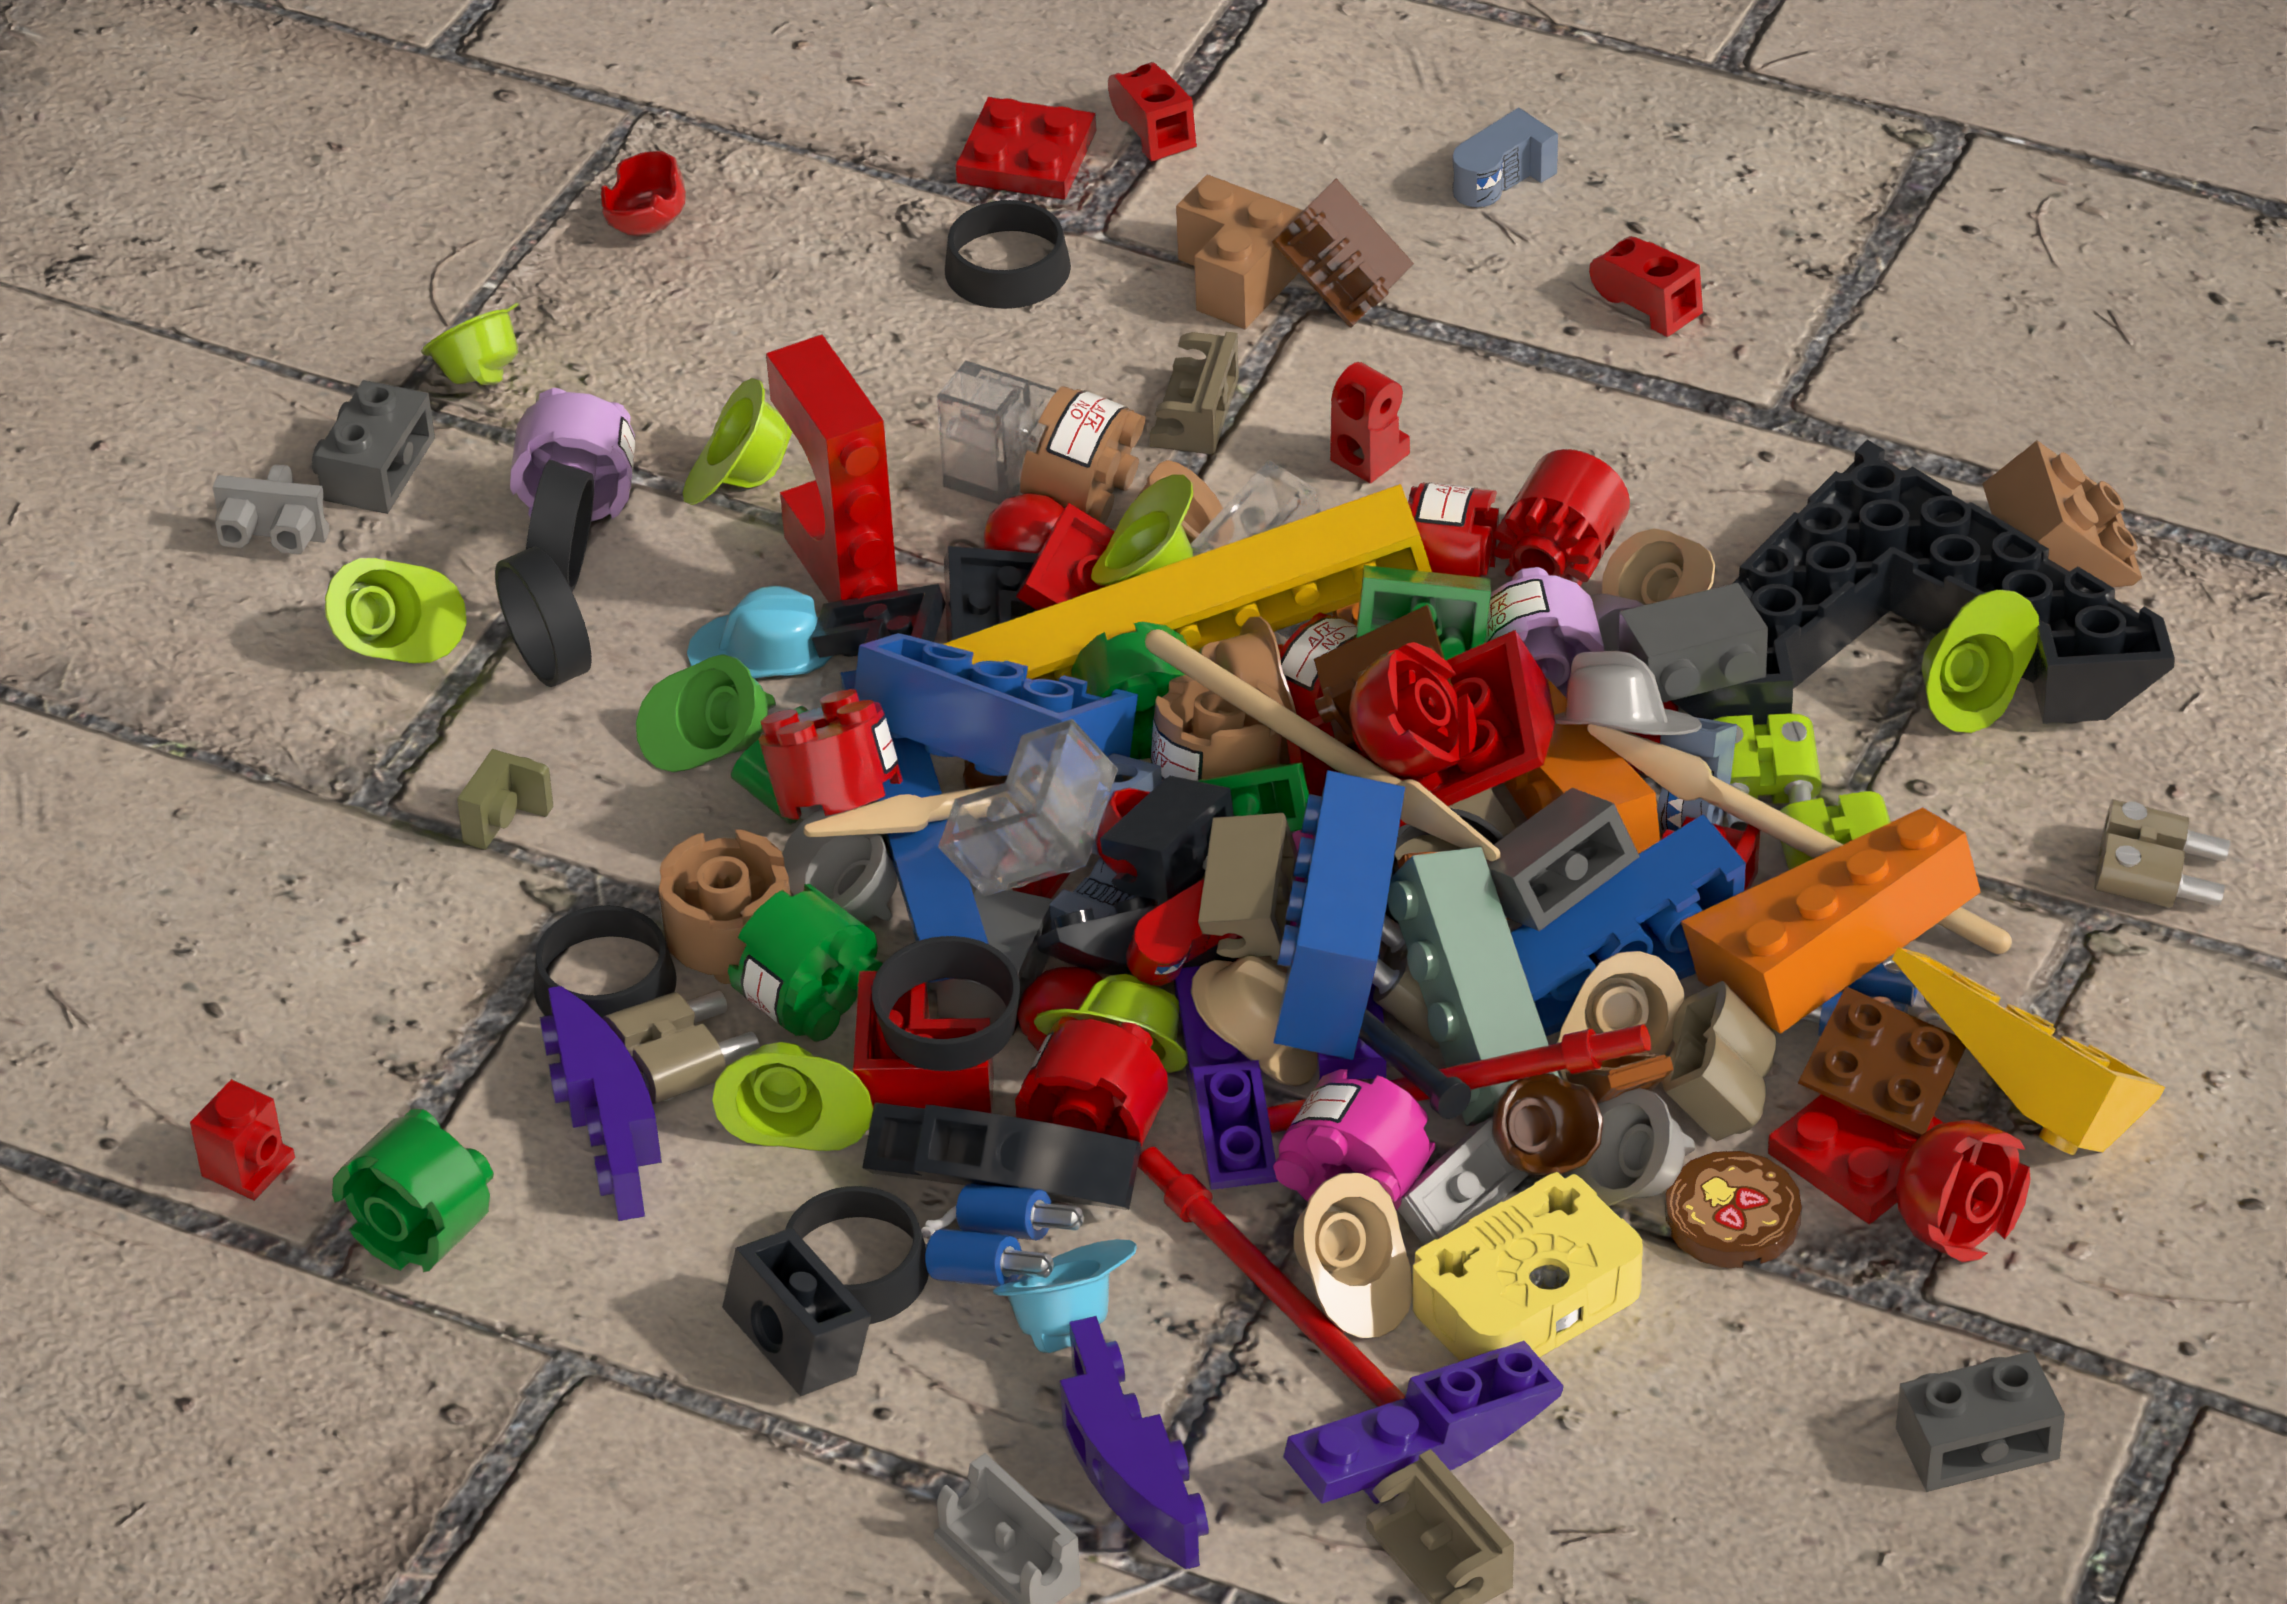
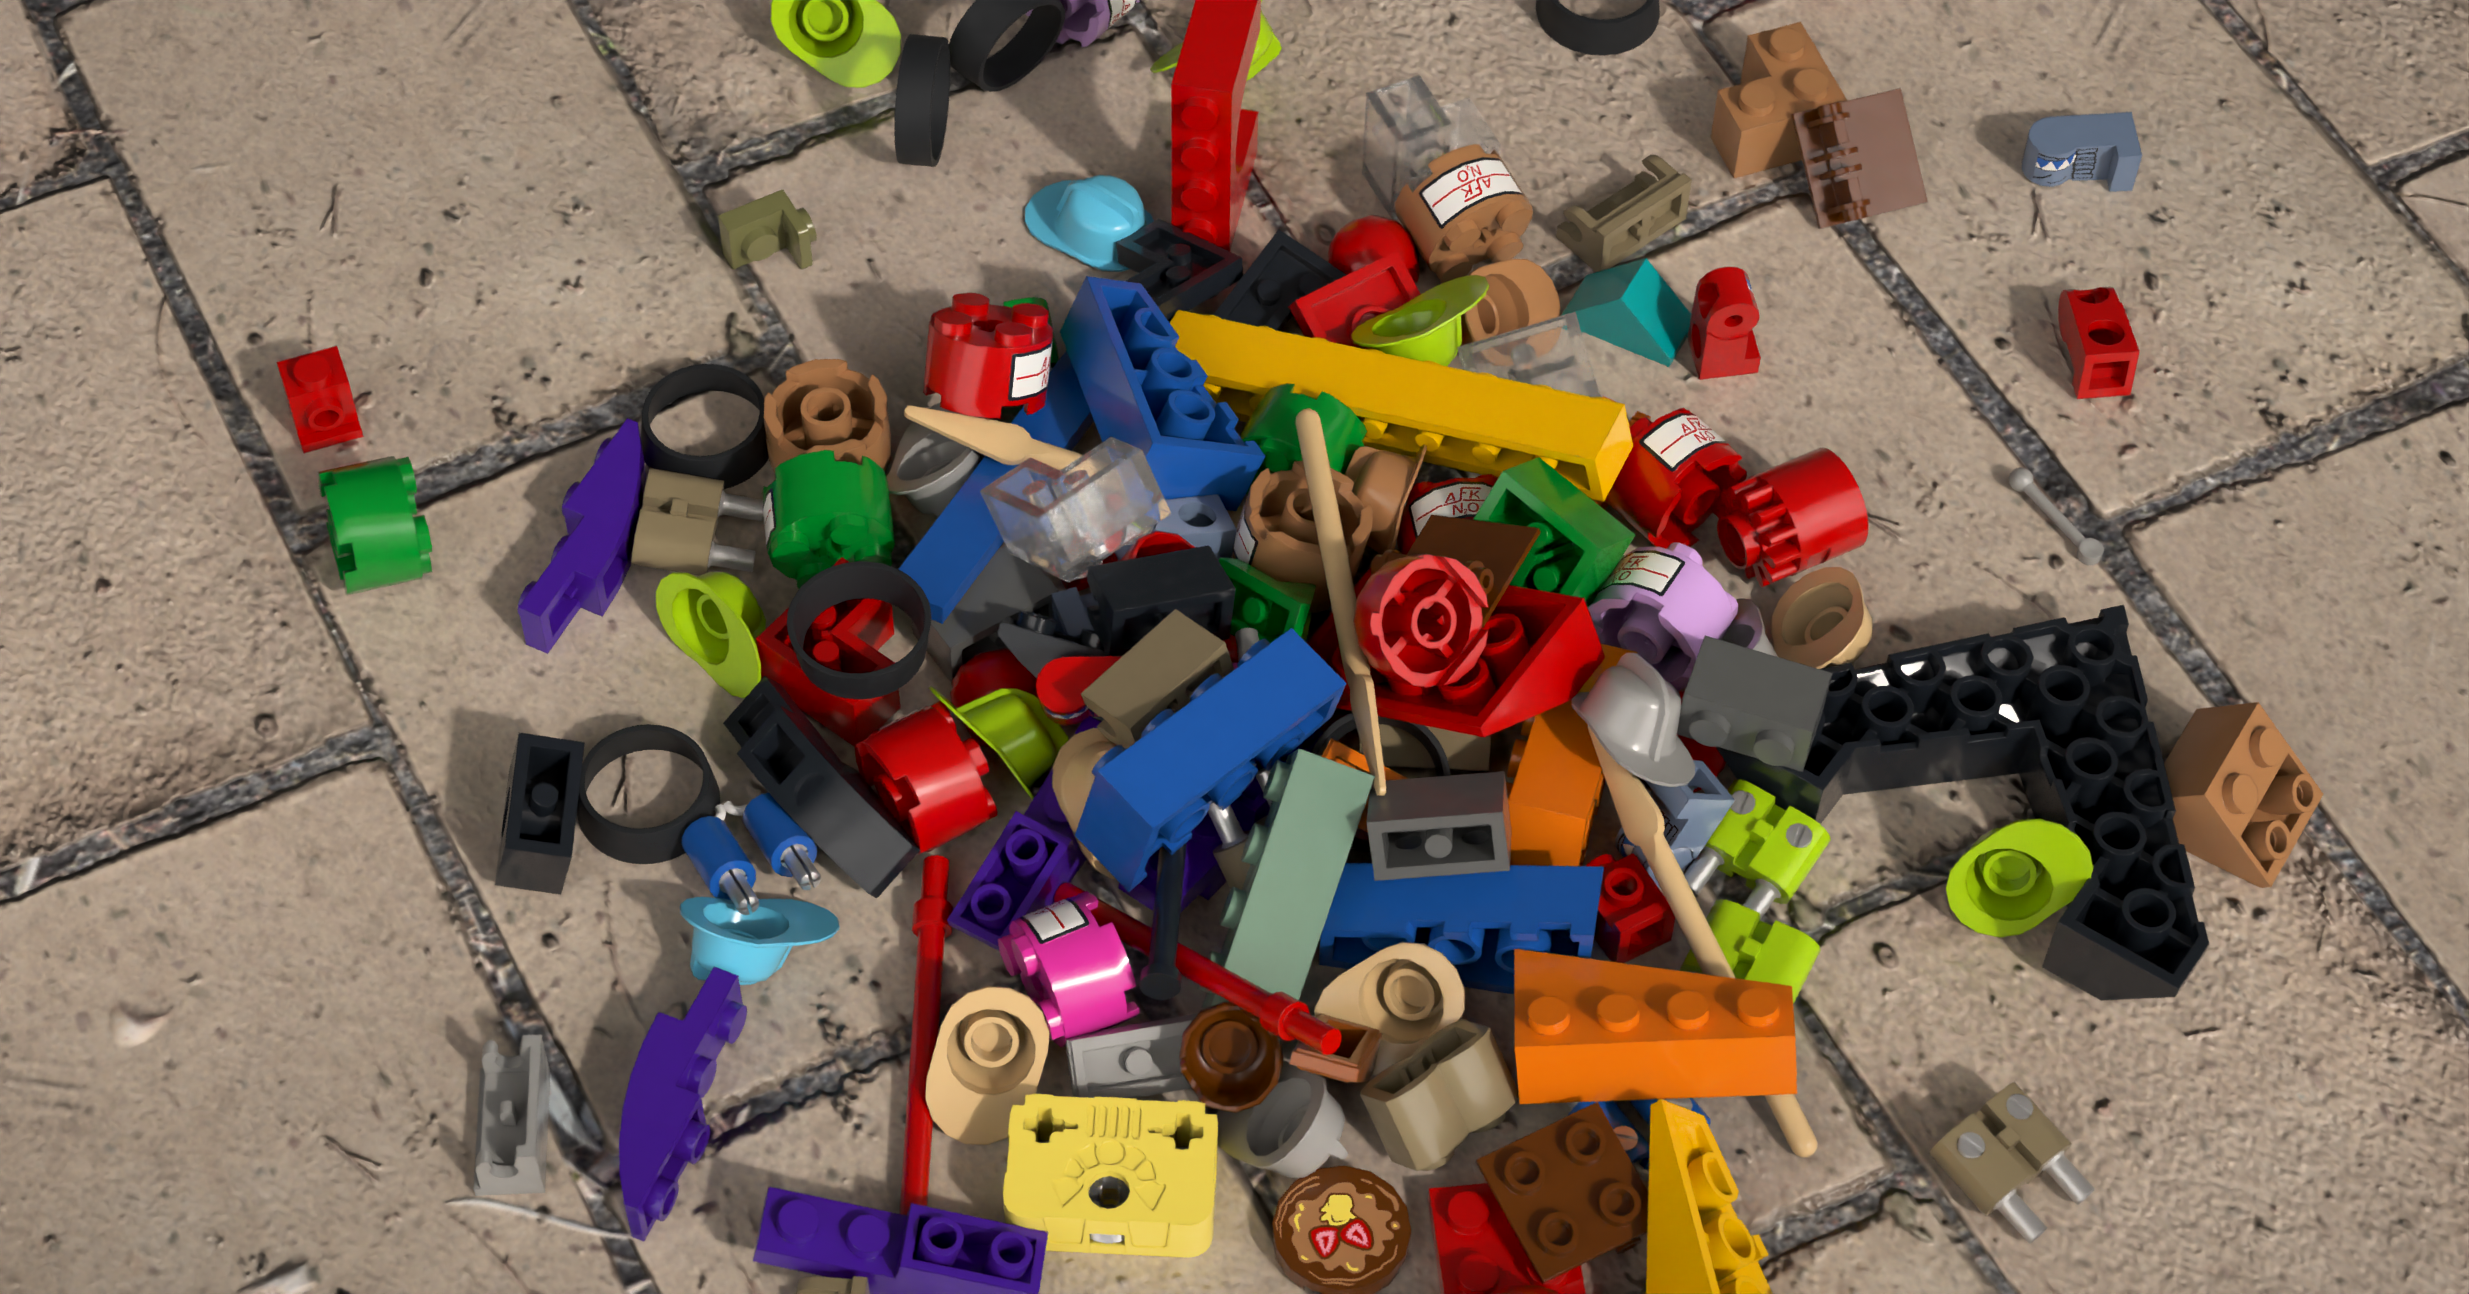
camera: 35 degrees right, 10 degrees up
bright green piece [636,654,776,772] -> none
none -> teal slope [1560,258,1691,367]
none -> light grey hinge [2009,467,2104,565]

